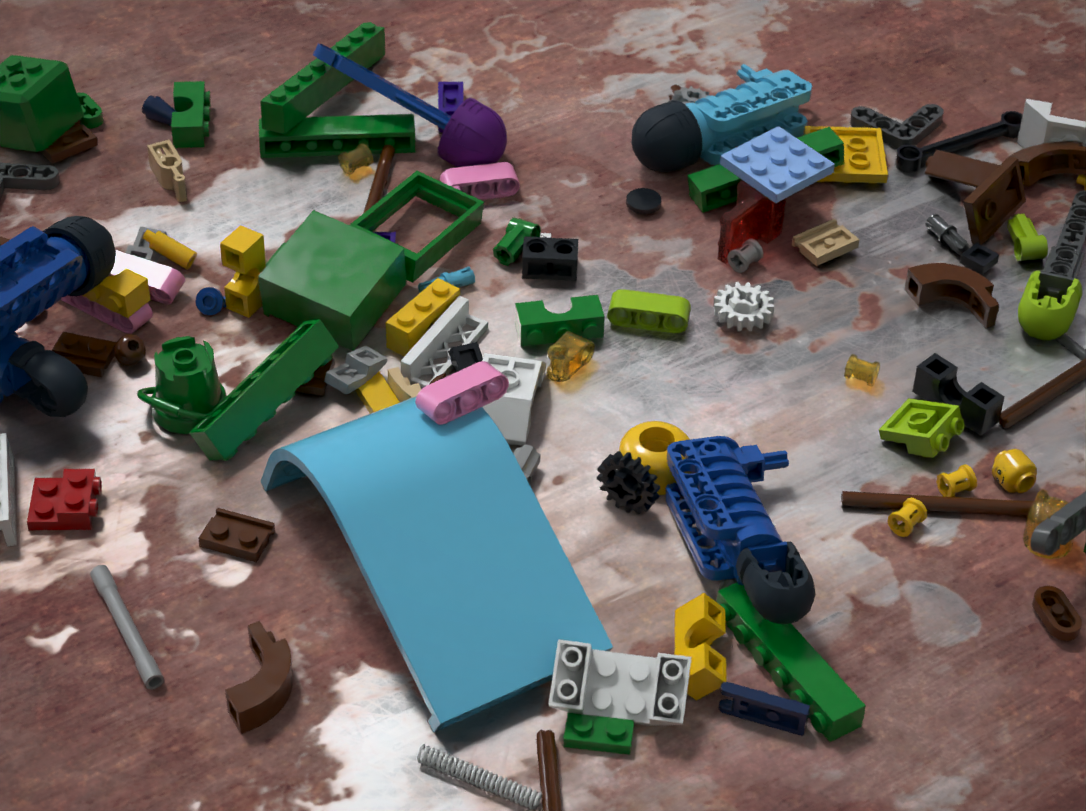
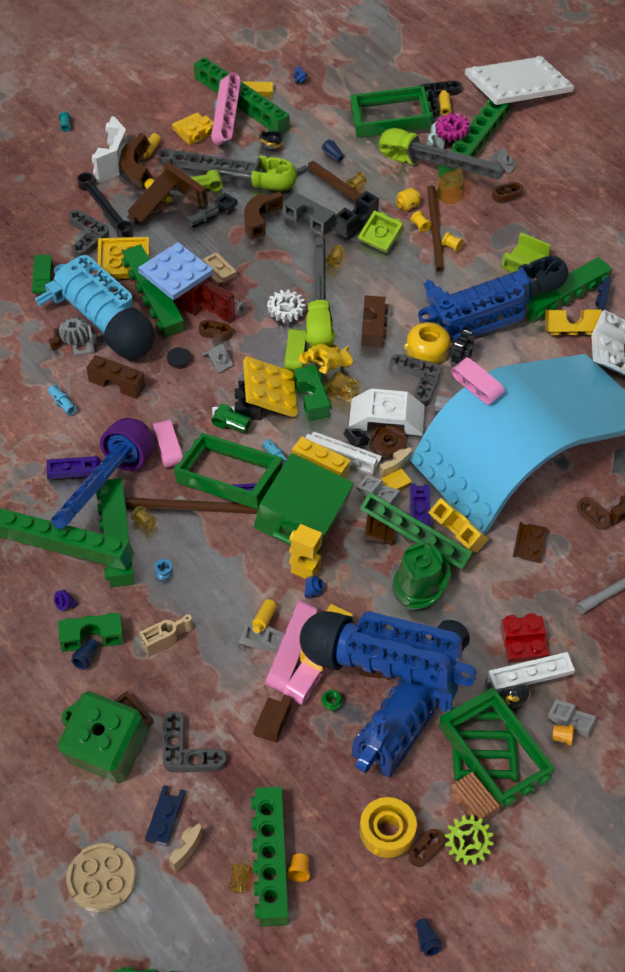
camera: 95 degrees left, 10 degrees up
none -> green piece [32,255,54,294]
none -> medium azure pin [48,385,77,416]
none -> dark purple plate [54,589,78,610]
none -> reddish brown arch [86,355,145,399]
none -> dark azure bush [155,559,173,579]
none -> reddish brown beam [199,320,232,341]
none -> light grey bracket [201,343,233,373]
none -> yellow plate [243,356,298,417]
none -> dark grey arch [283,192,335,236]
none -> yellow animal [298,344,354,374]
none -> lime piece [305,236,336,347]
none -> clear yellow bush [346,172,367,191]
none -> reddish brown arch [361,295,389,347]
none -> dark grey beam [390,354,441,406]
none -> dark purple plate [410,484,430,526]
none -> yellow arch [428,498,489,553]
none -> lime panel [501,232,551,280]
none -> reddish brown plate [577,497,612,529]

